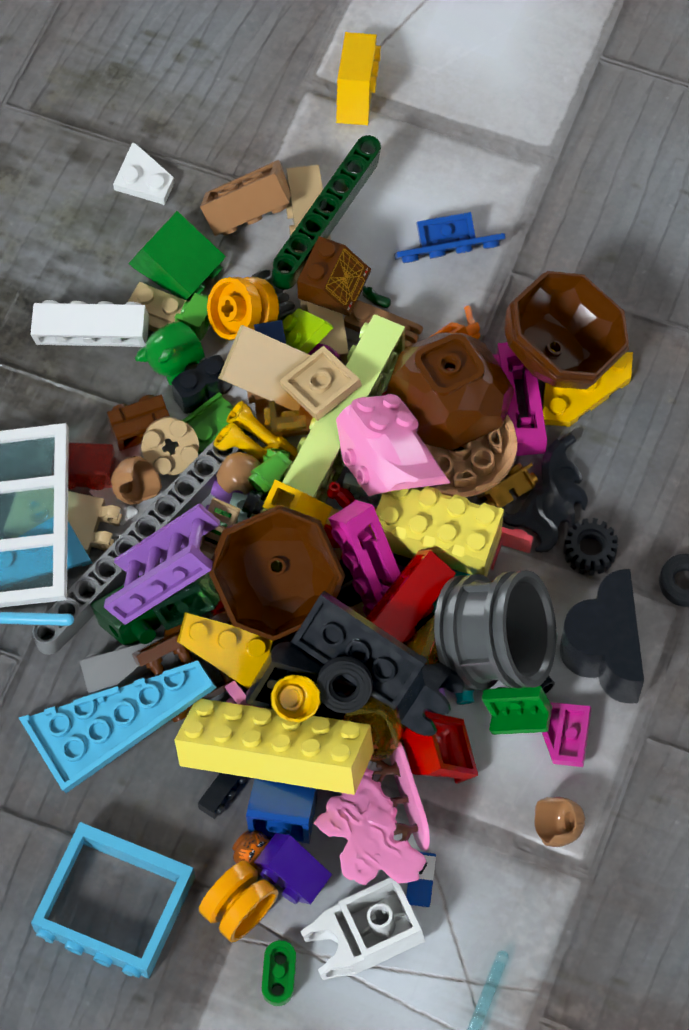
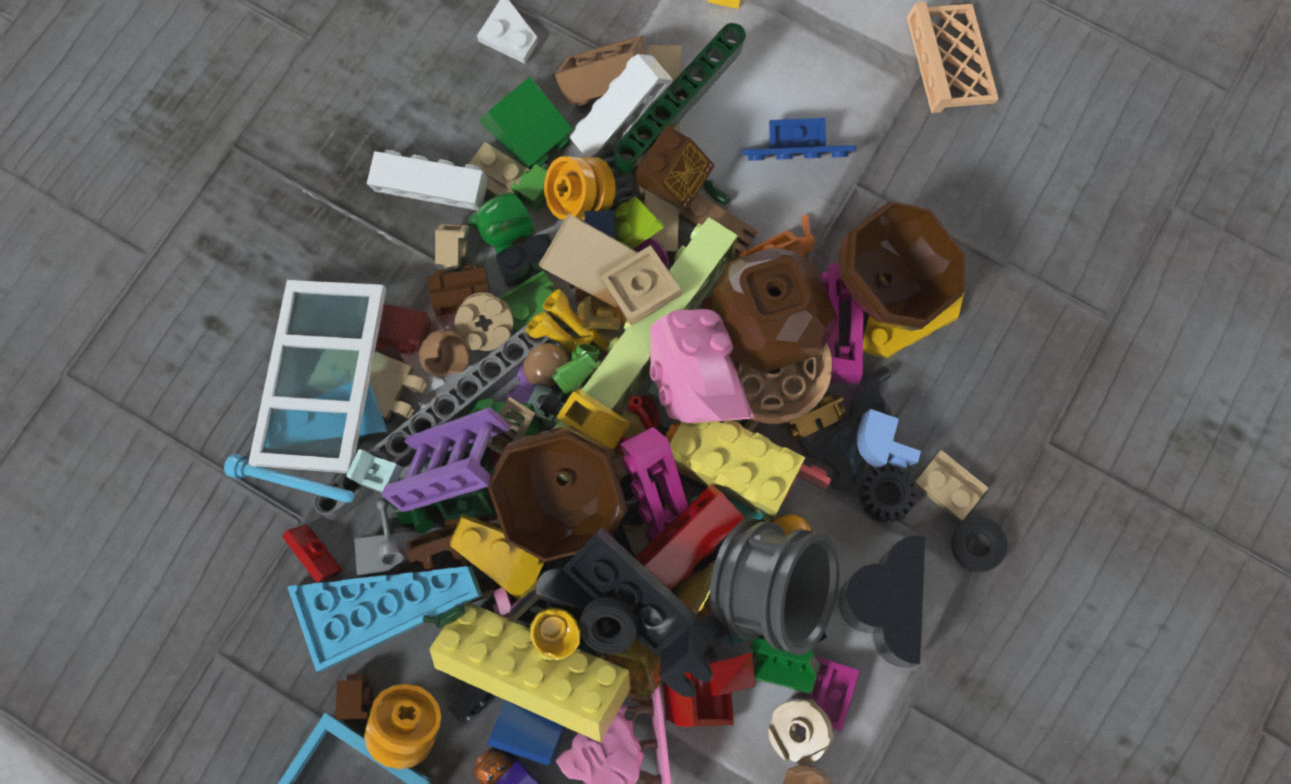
camera: 10 degrees right, 10 degrees up
none -> red plate [282,524,342,583]
none -> reddish brown brick [335,674,373,720]
none -> light aqua bracket [347,449,403,493]
none -> light orange wheel [364,684,442,769]
none -> light grey hinge [377,498,404,566]
none -> dark green piece [422,604,465,628]
none -> tan brick [435,224,469,269]
none -> white brick [570,54,673,157]
none -> red slope [709,652,755,697]
none -> tan plate [769,698,834,765]
none -> light blue brick [857,409,921,468]
none -> light nougat fence [907,2,999,113]
none -> tan plate [914,450,988,522]

